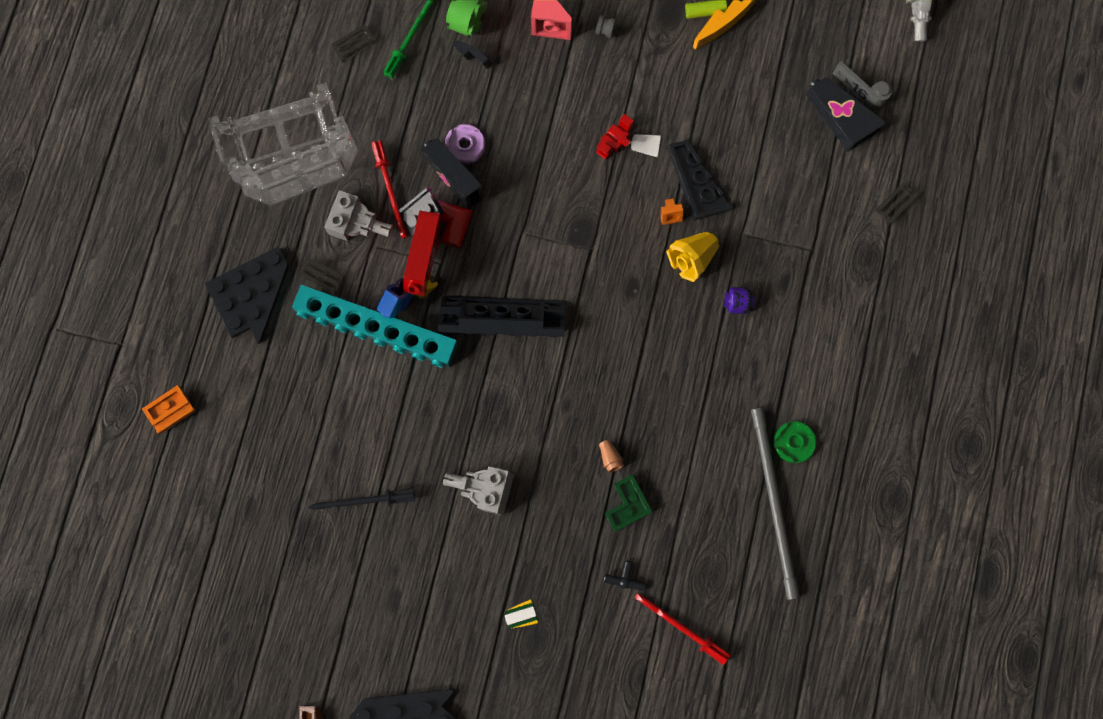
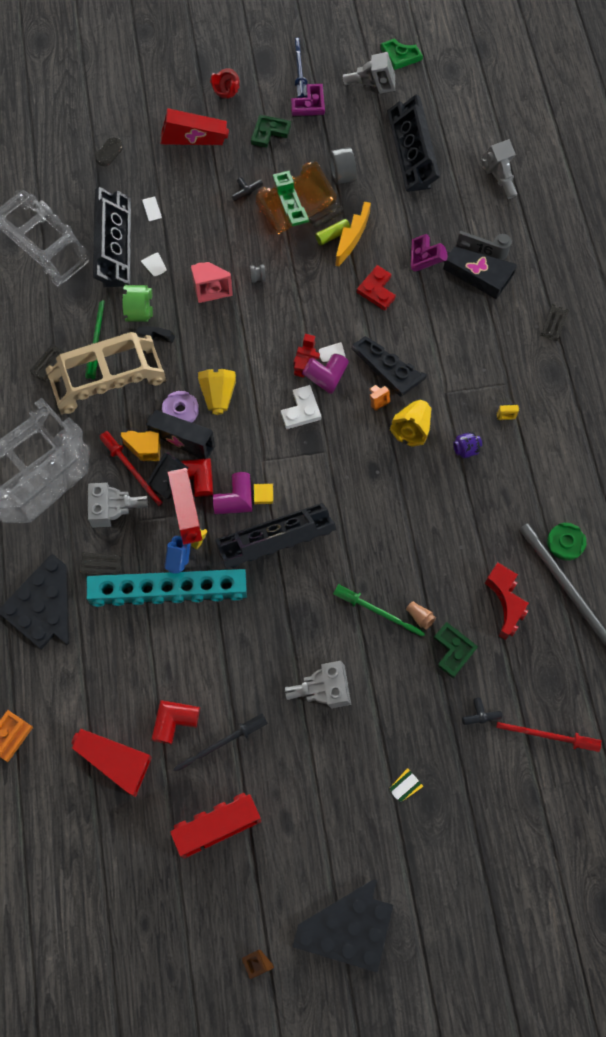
camera: 25 degrees left, 10 degrees down
none -> tan windscreen [46,332,166,415]
none -> red slope [71,729,152,797]
none -> light orange slope [121,431,161,461]
none -> red brick [151,700,200,745]
none -> red piece [170,793,262,859]
none -> yellow cone [198,369,236,415]
none -> magenta brick [213,472,252,514]
none -> yellow tile [254,484,273,504]
none -> white plate [281,385,321,429]
none -> magenta brick [302,354,349,394]
none -> green piece [333,584,424,636]
none -> red plate [356,265,396,311]
none -> magenta brick [411,234,448,272]
none -> red arch [484,562,529,640]
none -> yellow tile [497,405,519,420]

